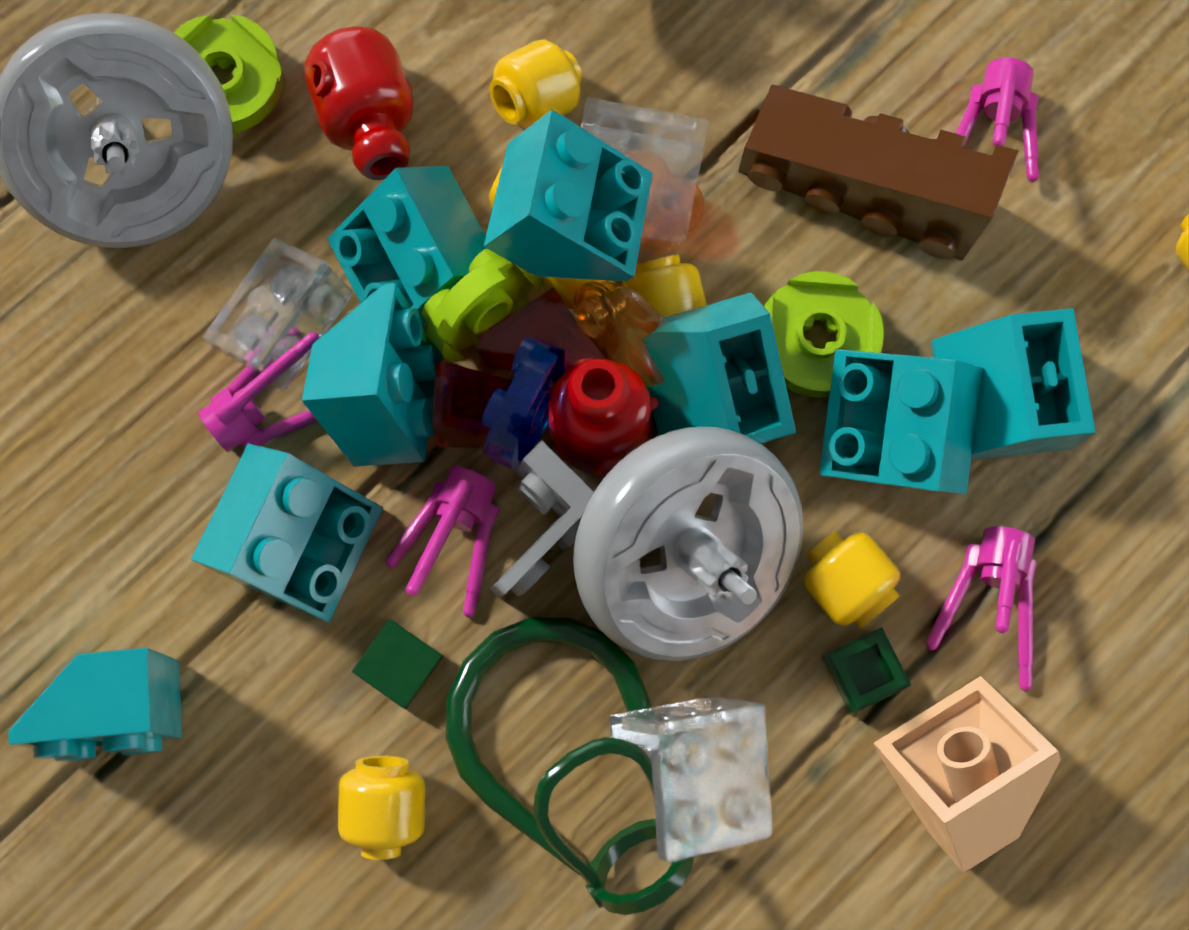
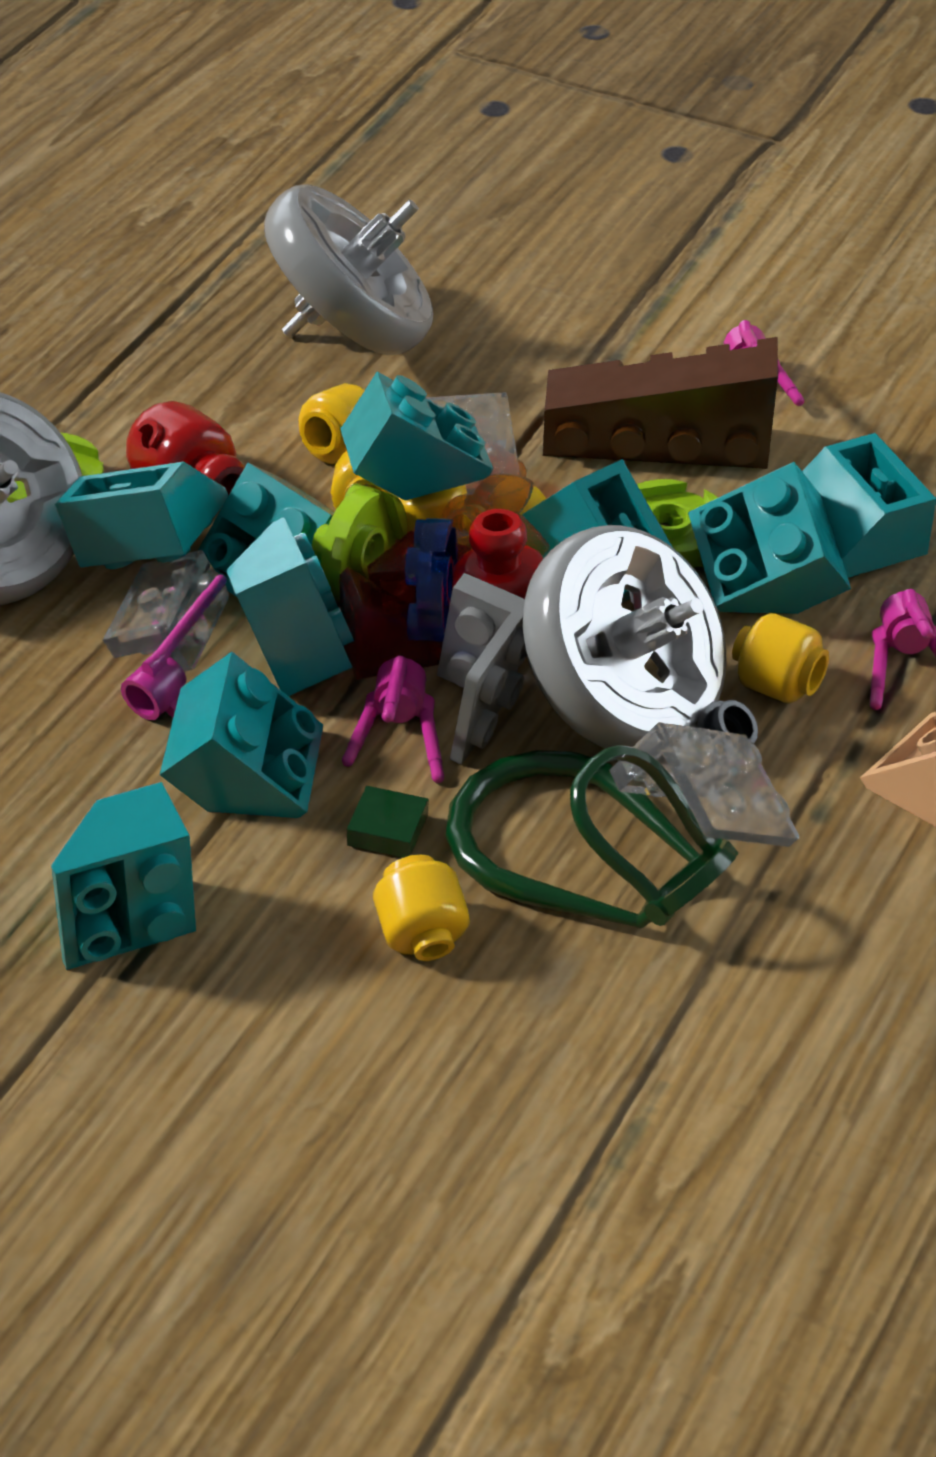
camera: 15 degrees left, 35 degrees down
dark green tile [821,627,912,715] -> none
none -> teal slope [55,462,228,569]
none -> black plate [697,700,758,762]

